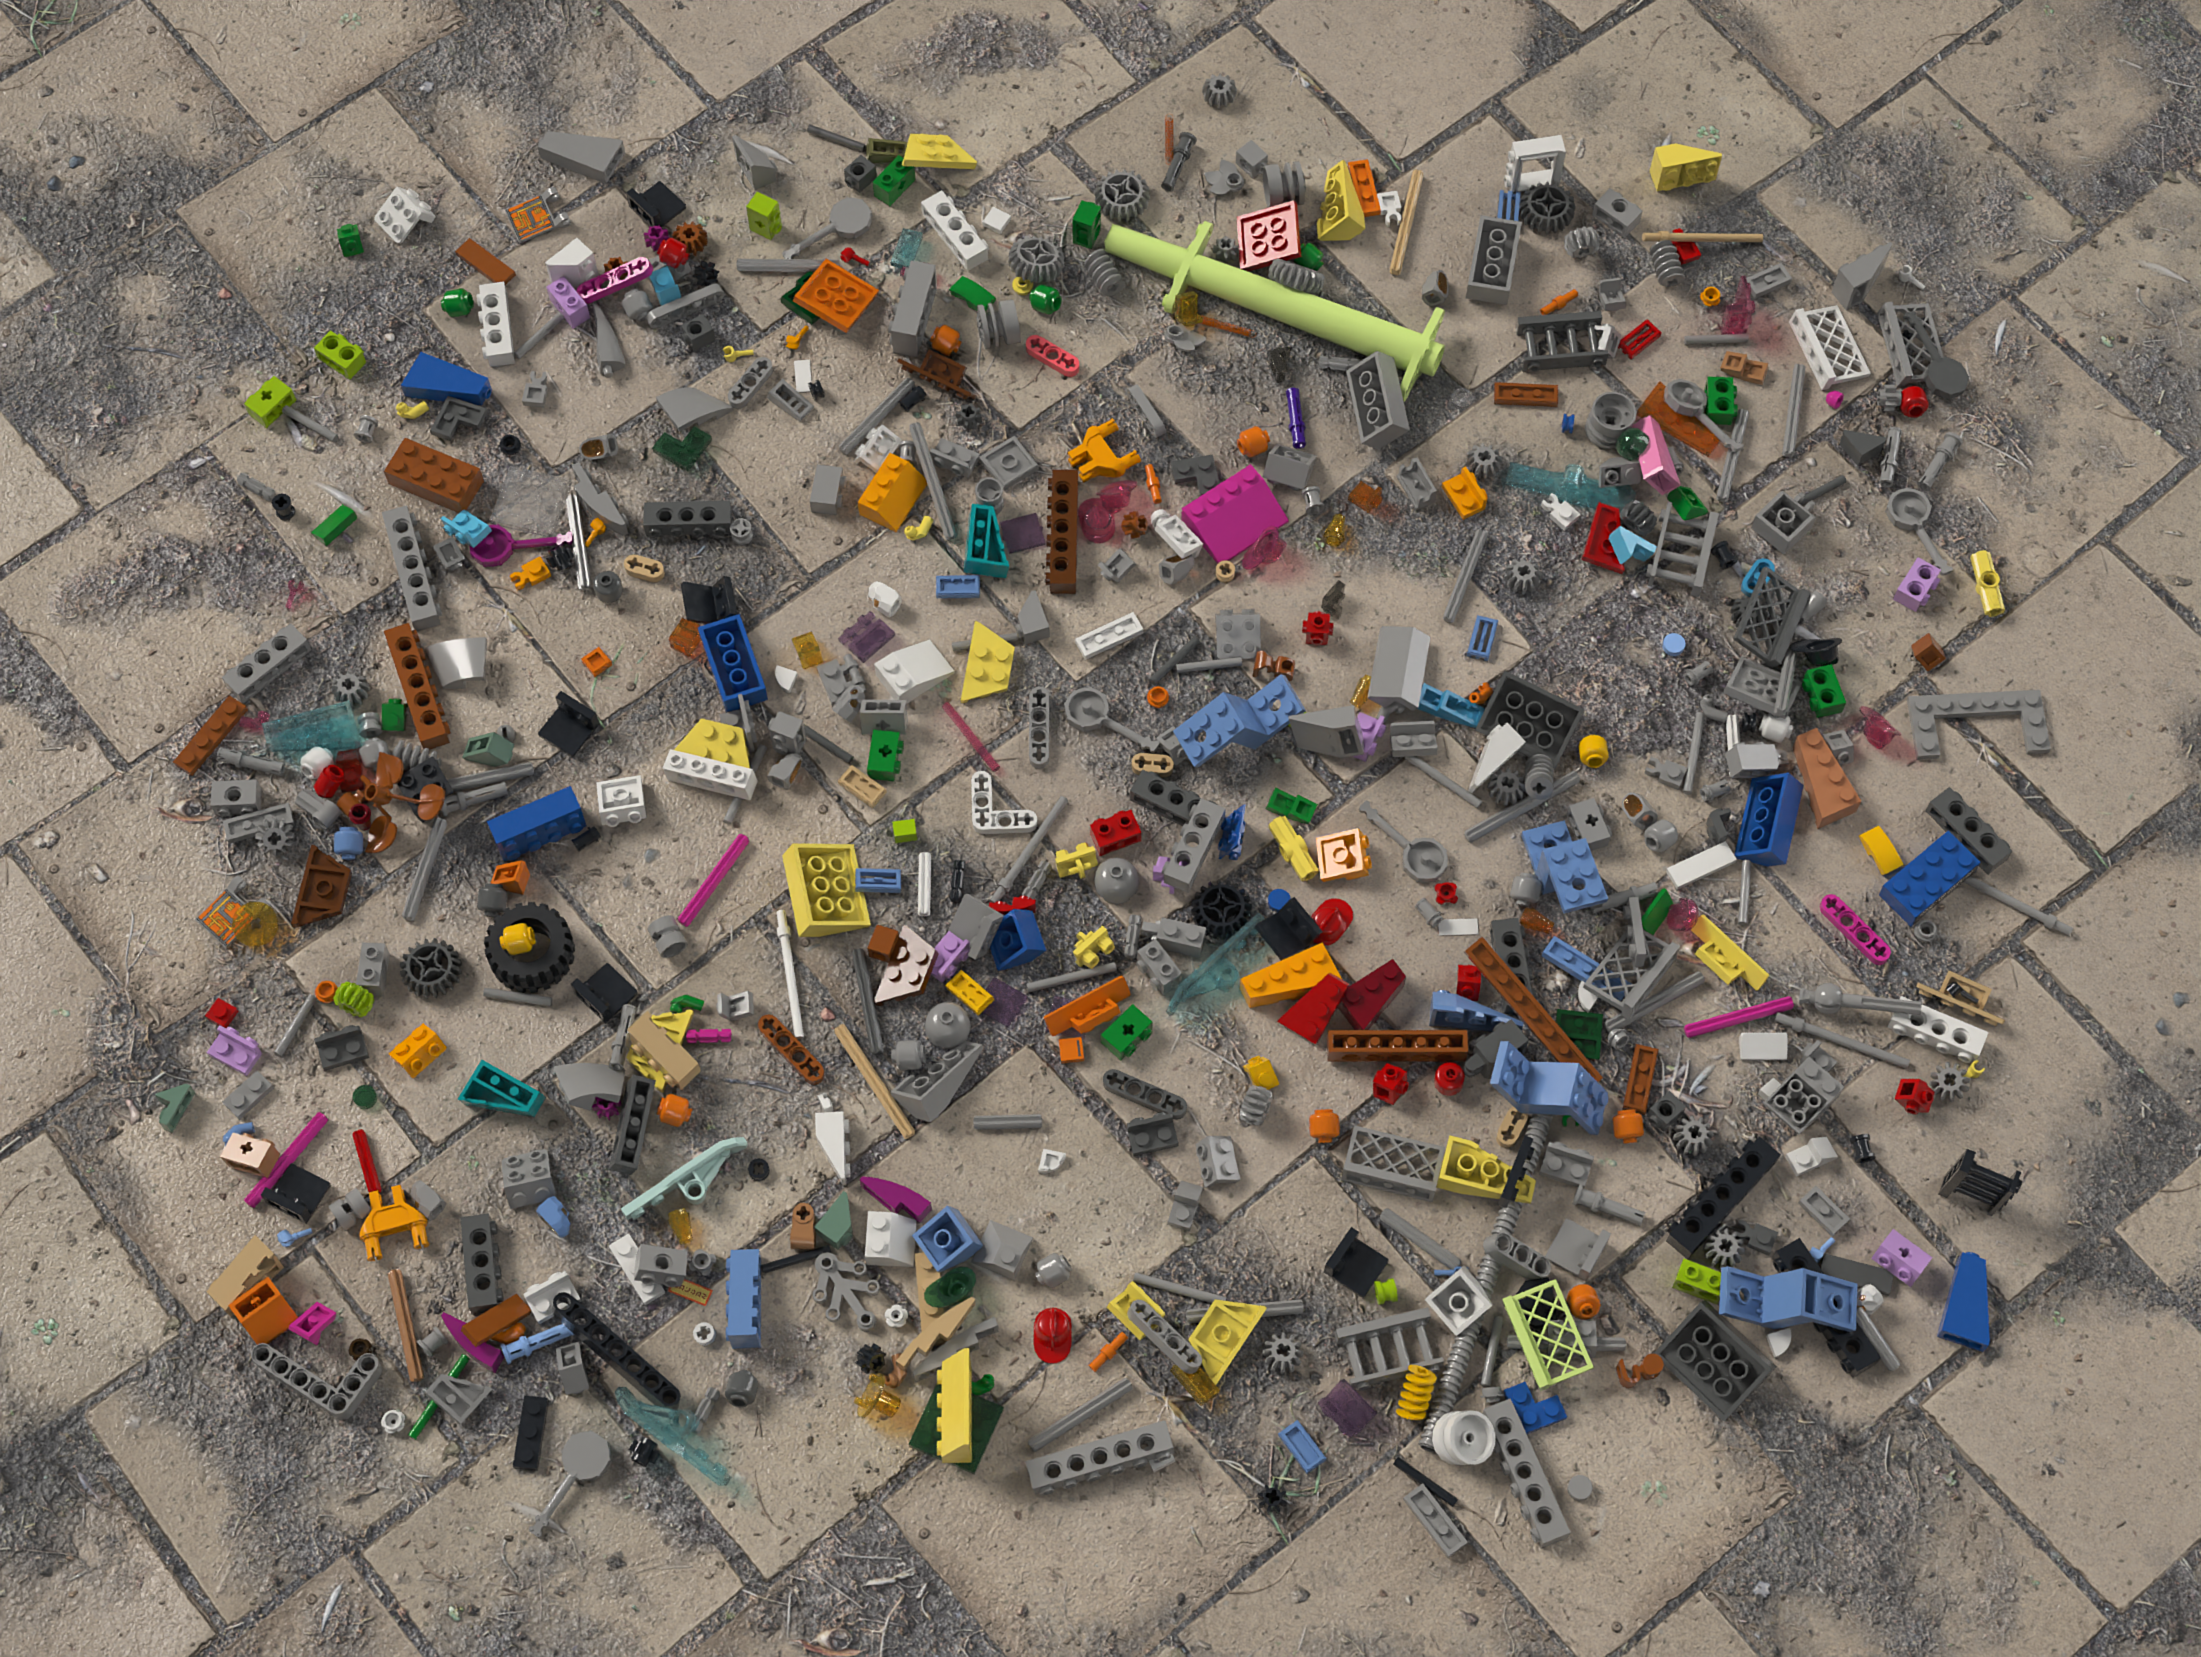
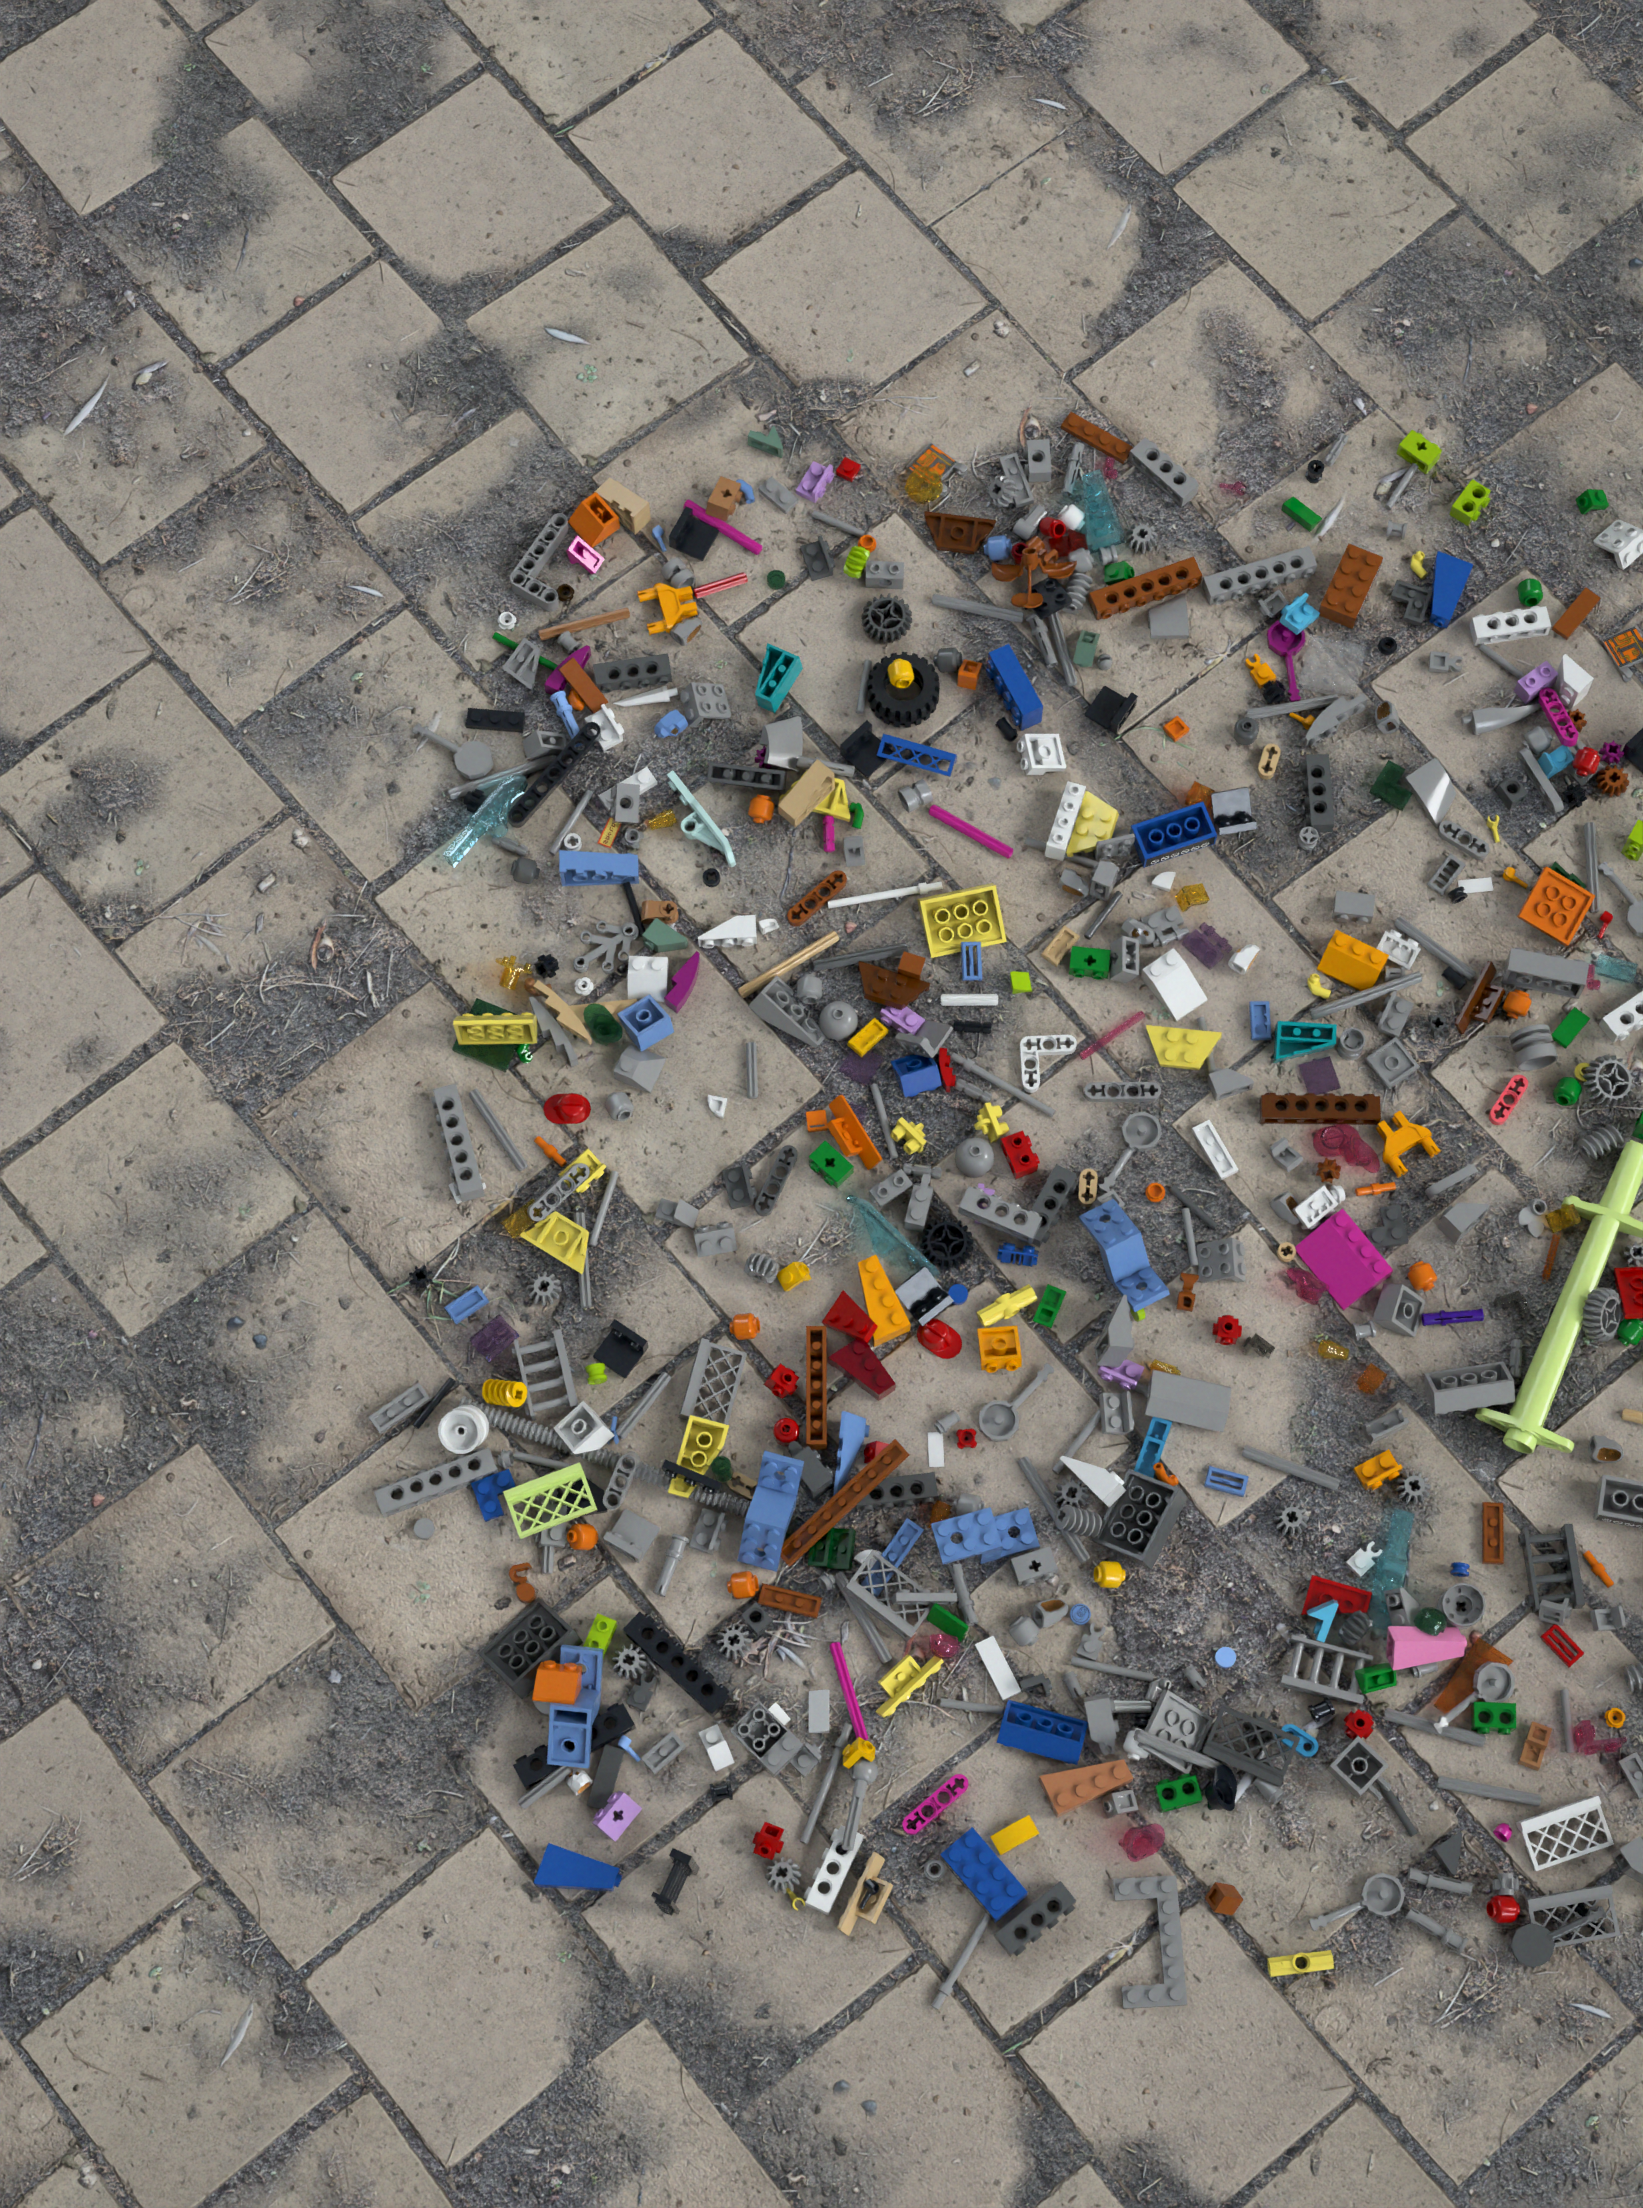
camera: 90 degrees right, 5 degrees up
light orange bracket [389,1023,447,1078] -> none
lavender brick [1893,557,1941,612] -> none
none -> light grey axle [448,754,556,800]
none -> orange slope [532,1660,582,1705]
none -> light grey bar [549,790,593,856]
none -> white bar [613,686,678,707]
none -> clear green brick [711,1456,734,1482]
none -> yellow bracket [842,1737,875,1769]
none -> blue fence [877,733,958,777]
none -> medium blue tile [1070,1604,1091,1625]
none -> red brick [1342,1709,1374,1740]
none -> light grey slope [1438,1203,1489,1244]

